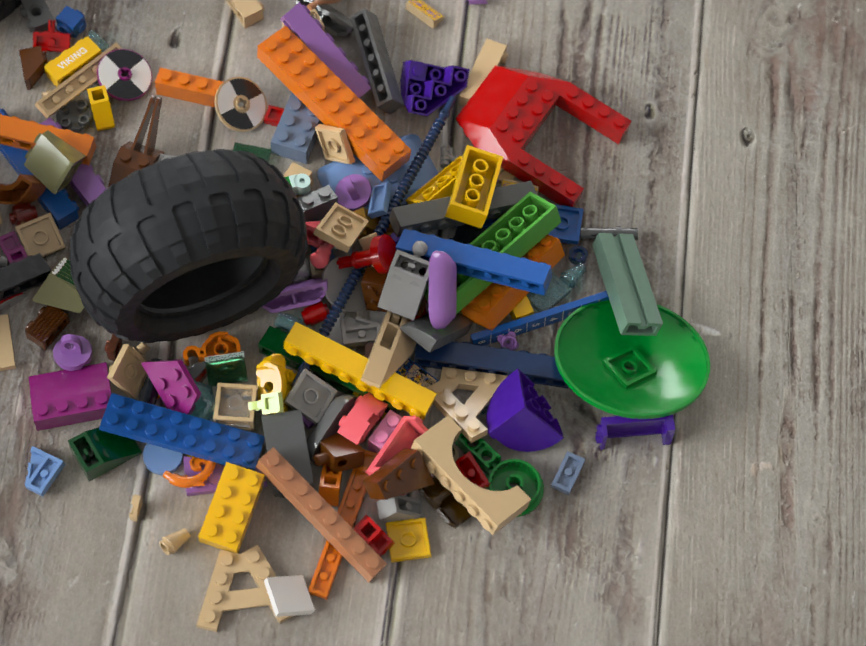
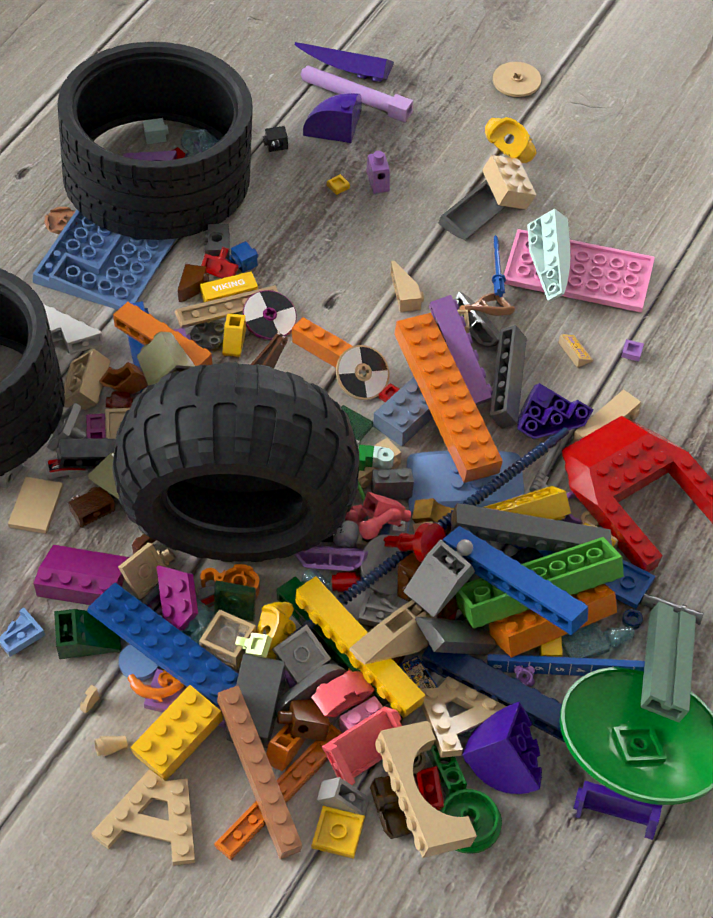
camera: 25 degrees right, 10 degrees down
medium lavender tile [53,334,93,371] -> none
clear light blue piece [88,31,110,53] -> none
white tile [264,575,315,617] -> none
tan plate [313,202,369,253] -> none
tan tile [315,124,355,165] -> none
medium lavender tile [335,174,372,211] -> none
red brick [353,515,395,557] -> none
reddish brown wedge [363,449,435,500] -> none
medium blue tile [368,181,392,219] -> none
medium lavender brick [429,251,457,330] -> none
yellow brick [445,145,503,229] -> none
sand blue plate [551,451,585,495] -> none

